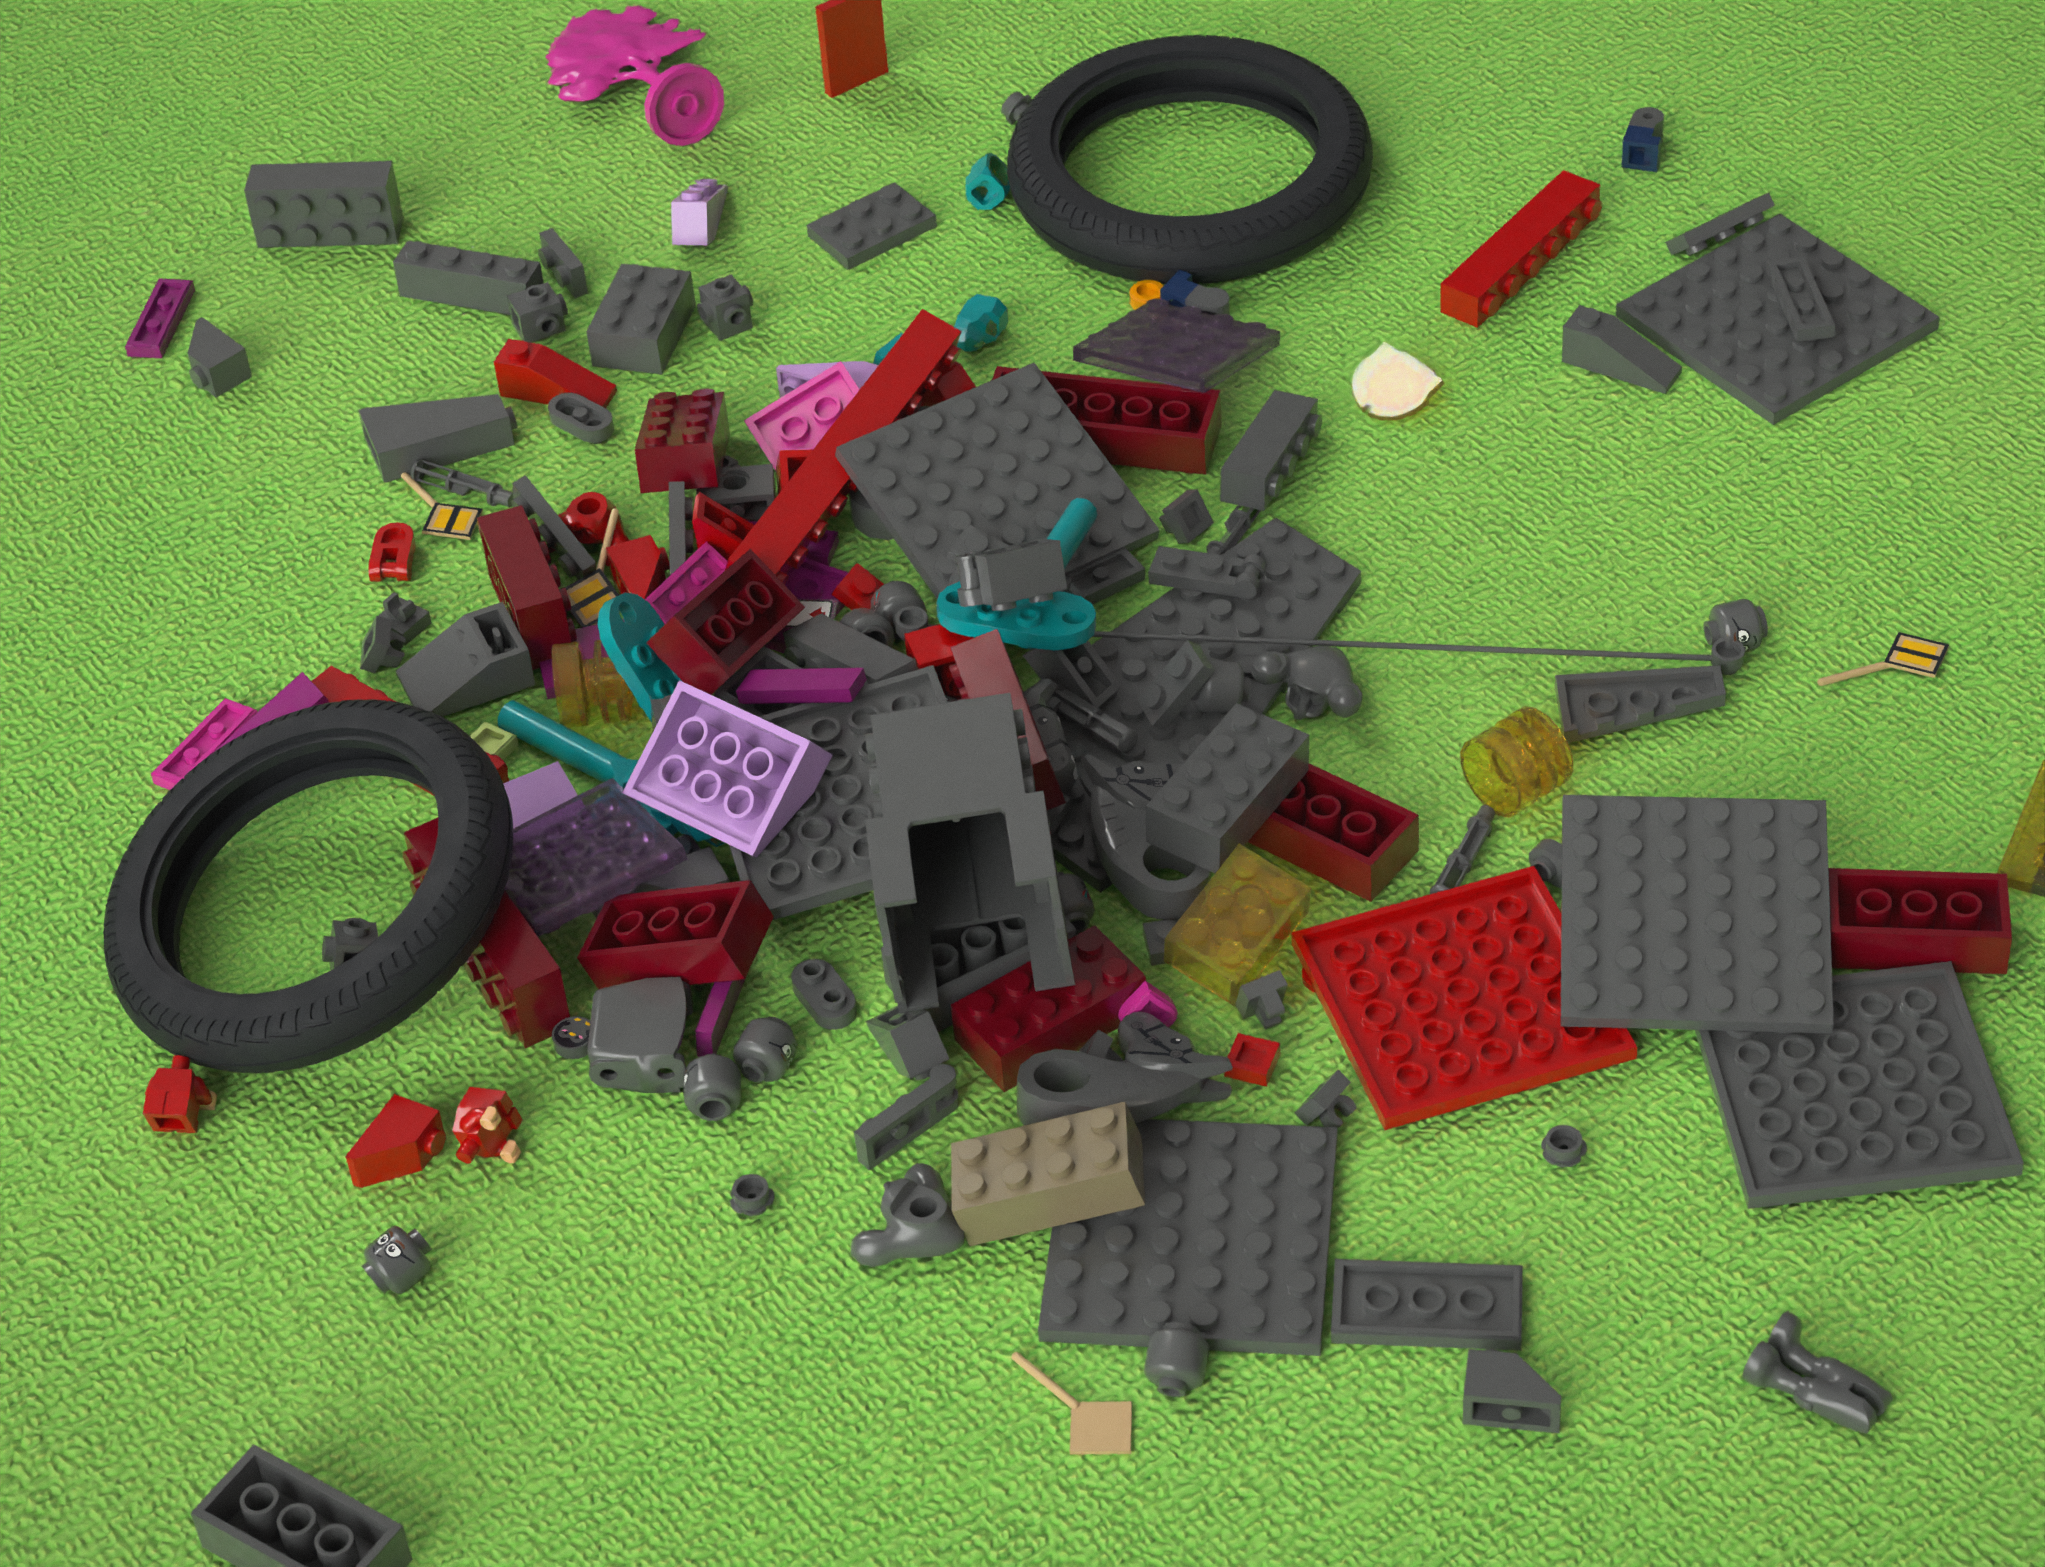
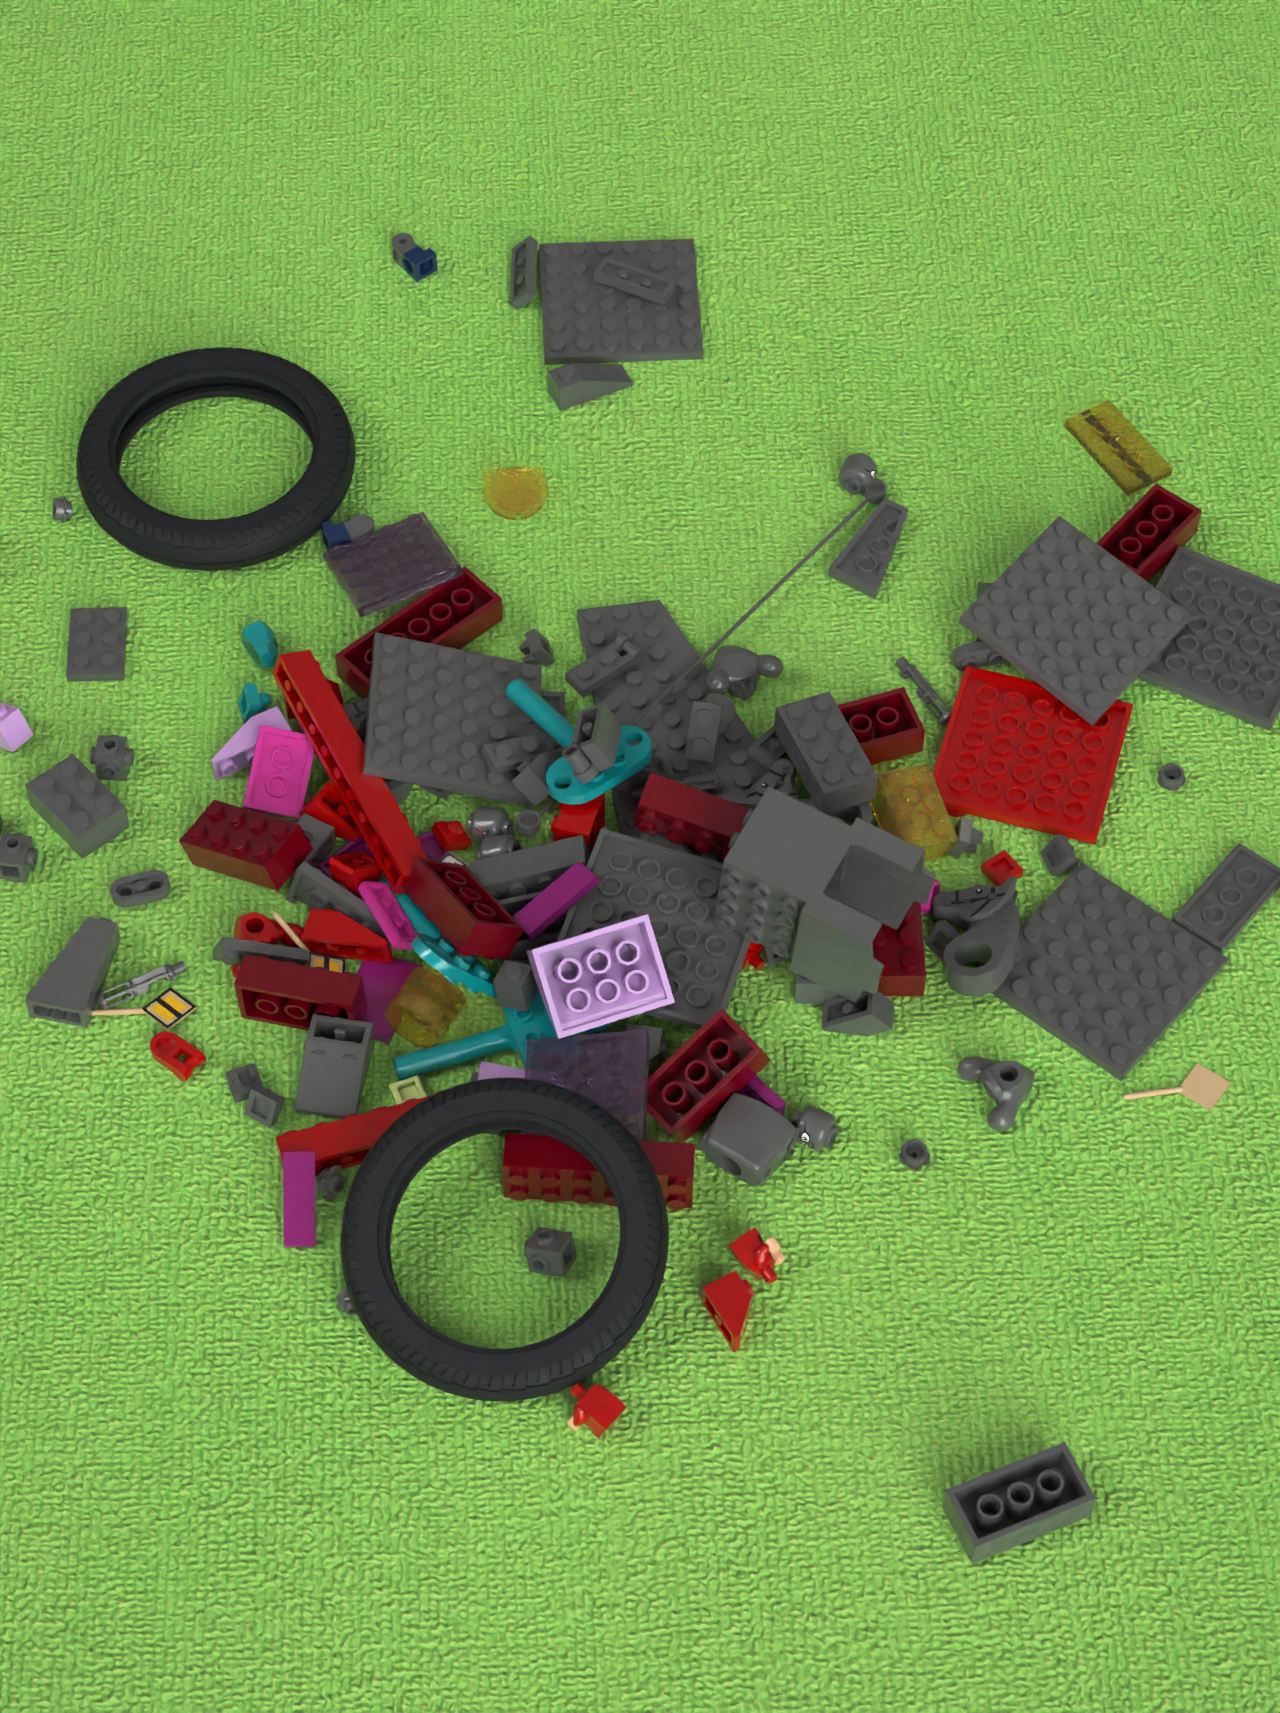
camera: 60 degrees left, 10 degrees up
dark pink tile [151,698,258,790] -> none
dark grey head [361,1226,432,1294] -> none
red slope [494,339,617,408] -> none
dark grey tile [552,1016,590,1059] -> none
dark grey head [733,1017,798,1082] -> none
dark grey plate [791,959,857,1030] -> none
dark grey plate [854,1064,959,1171] -> none
dark tan brick [951,1102,1145,1246] -> none
teal rock [965,153,1010,210] -> none
light orange tile [1129,280,1164,313] -> none
dark grey head [1144,1322,1209,1397] -> none
dark grey piece [1206,505,1261,555] -> none
dark grey brick [1220,390,1322,511] -> none
red brick [1440,170,1602,328] -> none
clear yellow wheel [1460,706,1573,818] -> none
piece [1817,632,1949,686] -> none

